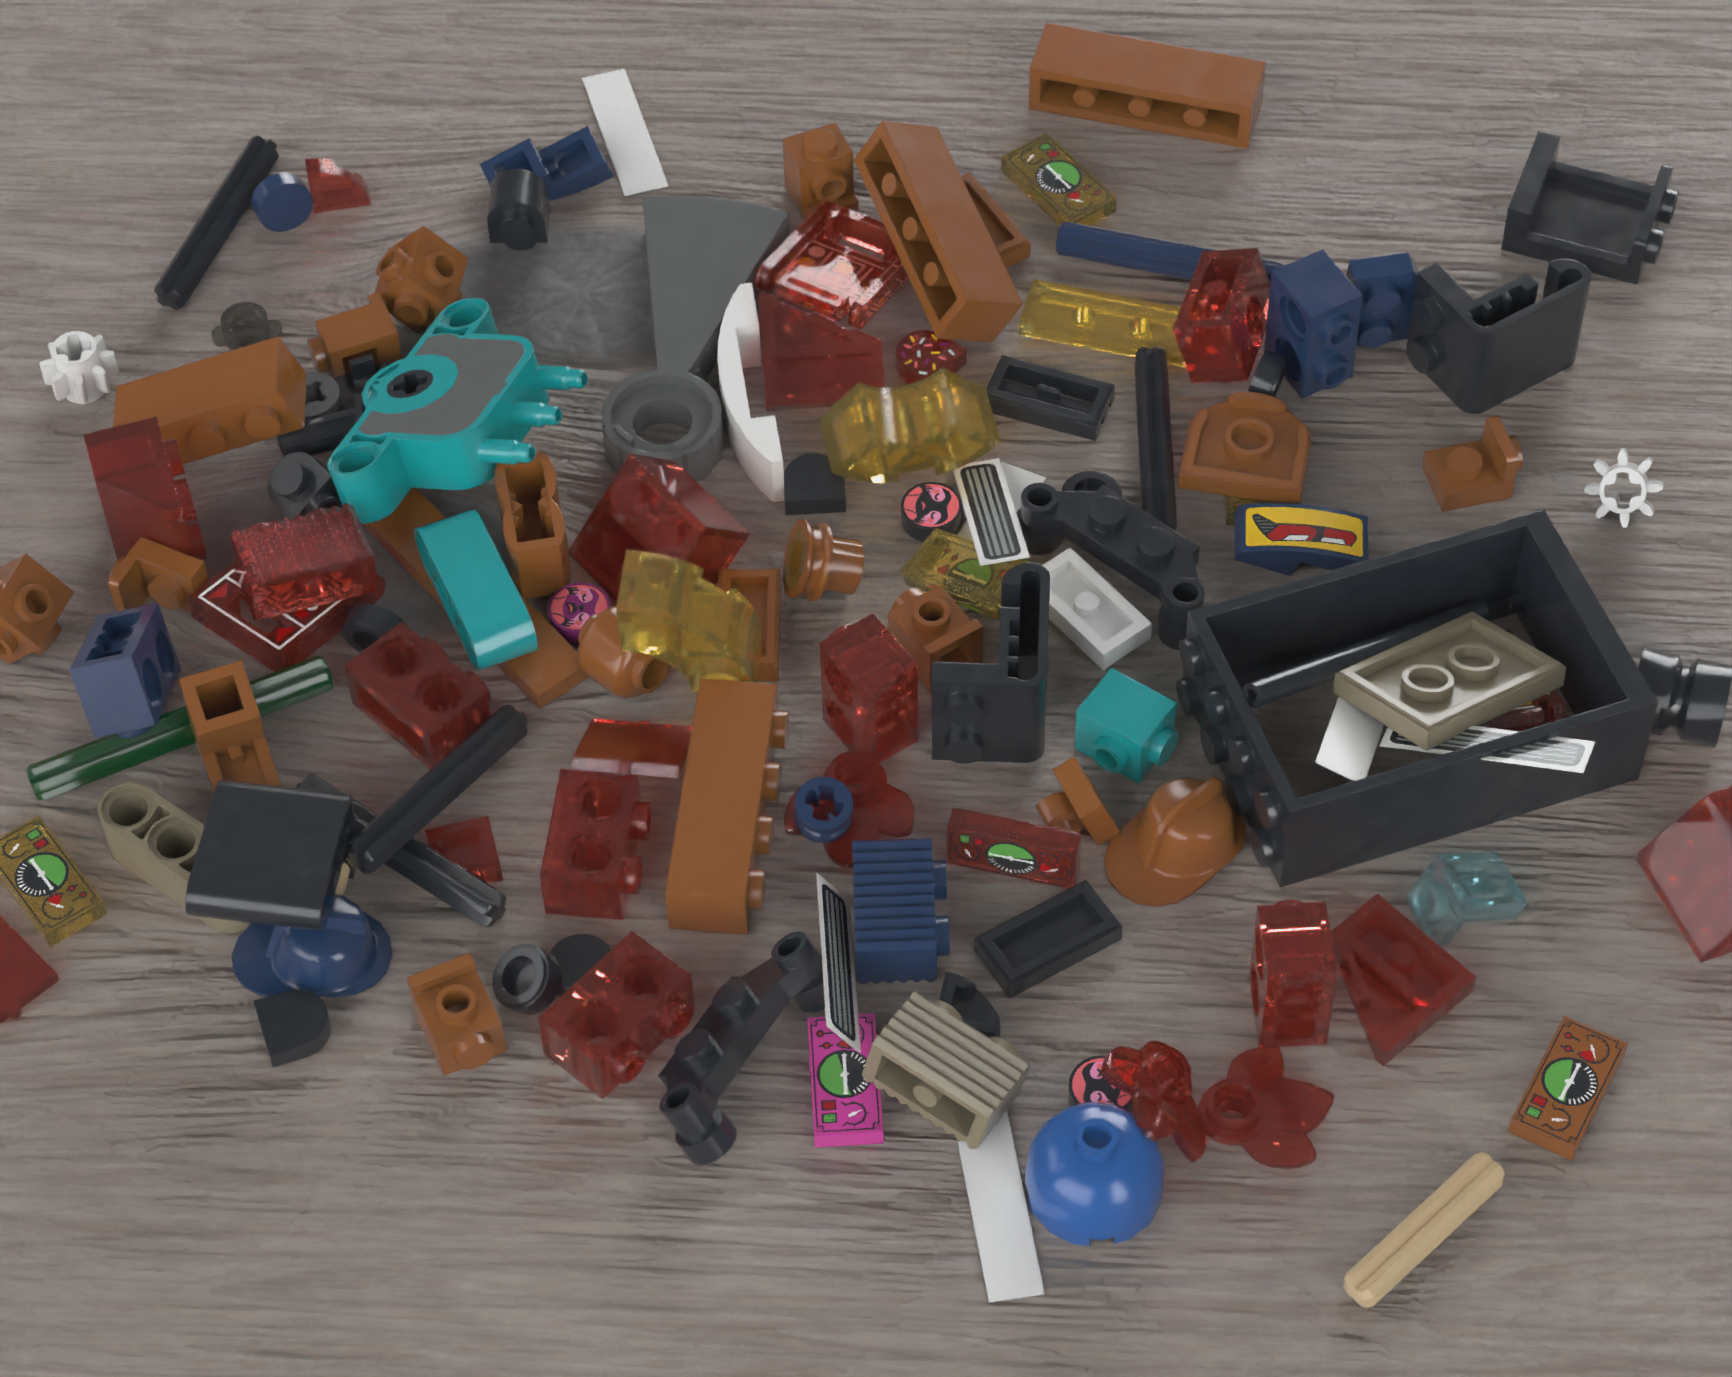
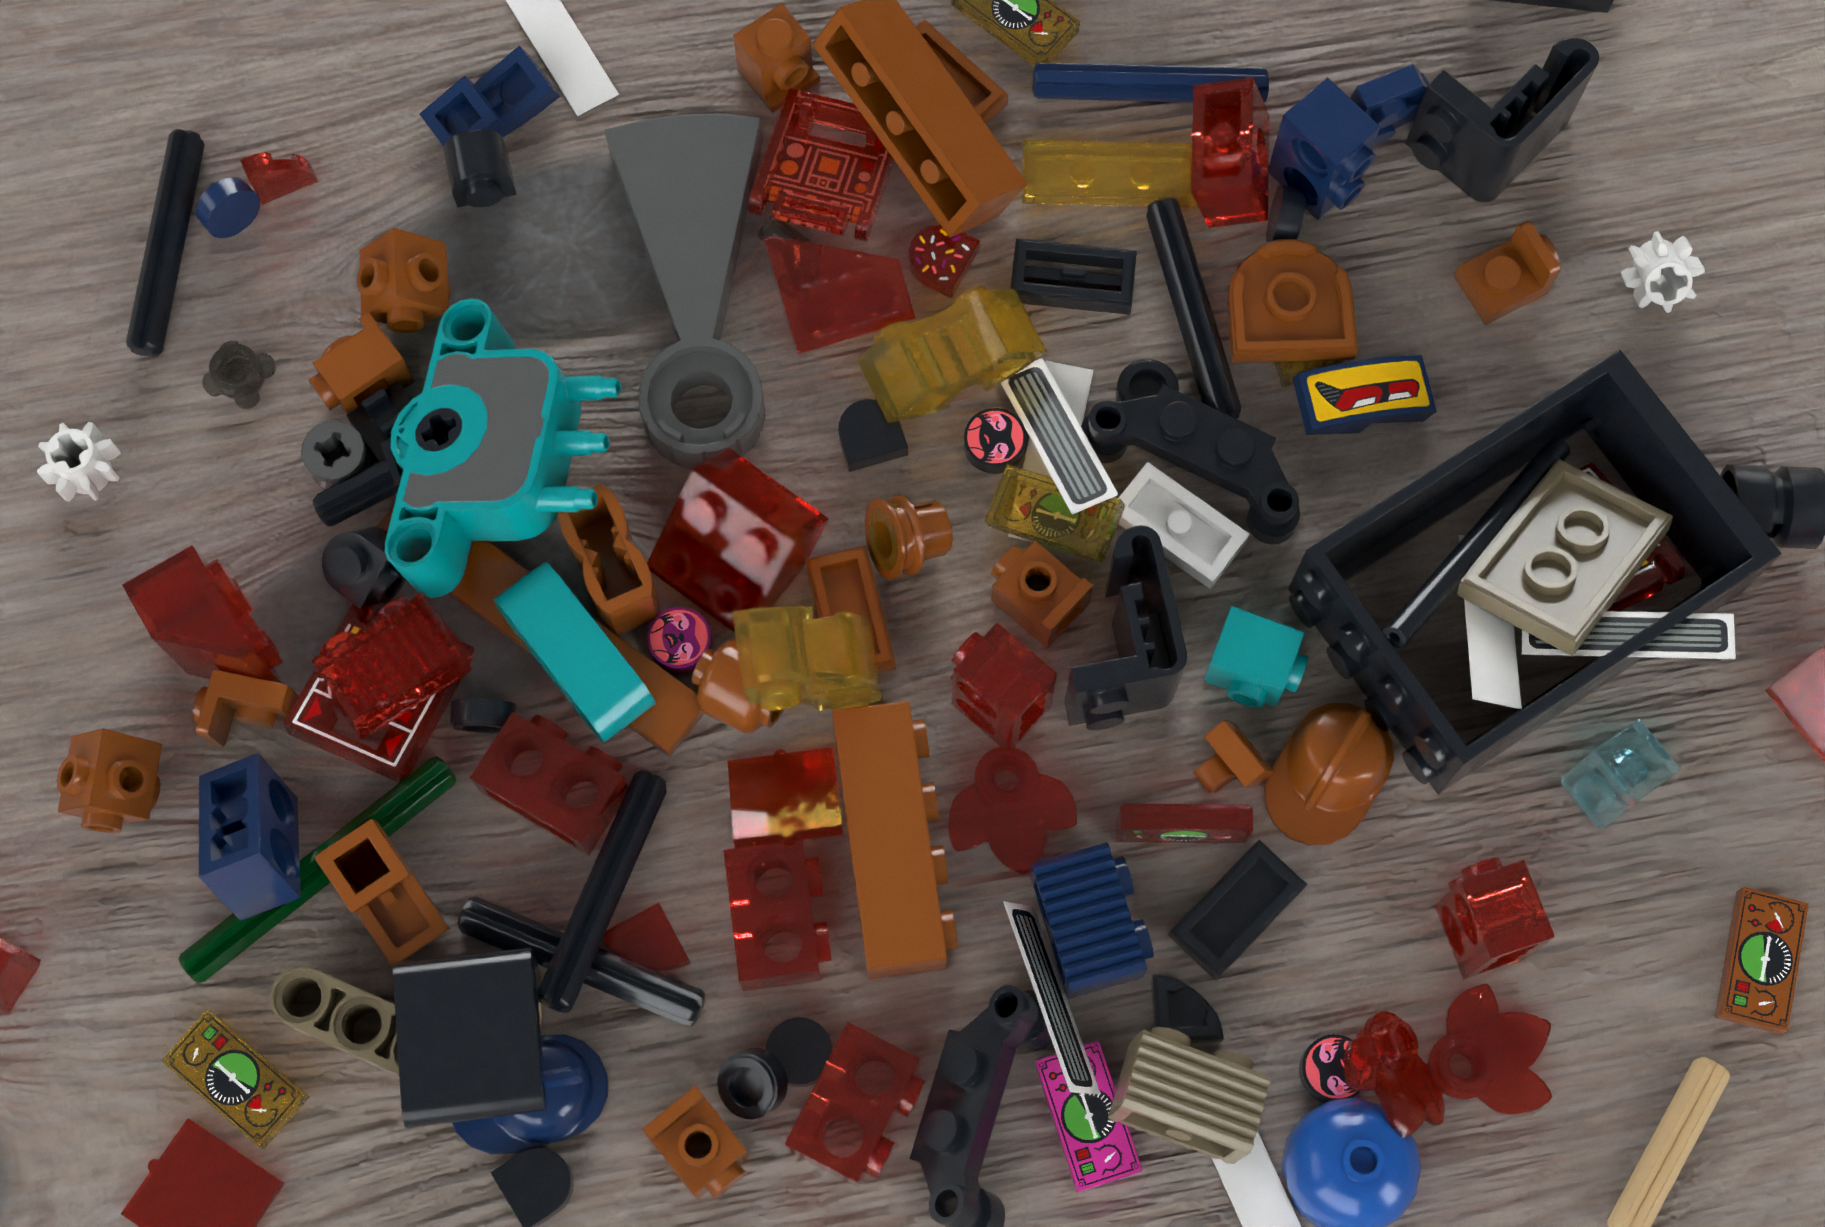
camera: 15 degrees left, 20 degrees up
dark orange brick [112,336,306,477] -> none
white slope [717,283,785,502] -> none
dark blue bush [794,776,853,844] -> none
clear red wing [1329,893,1476,1066] -> none

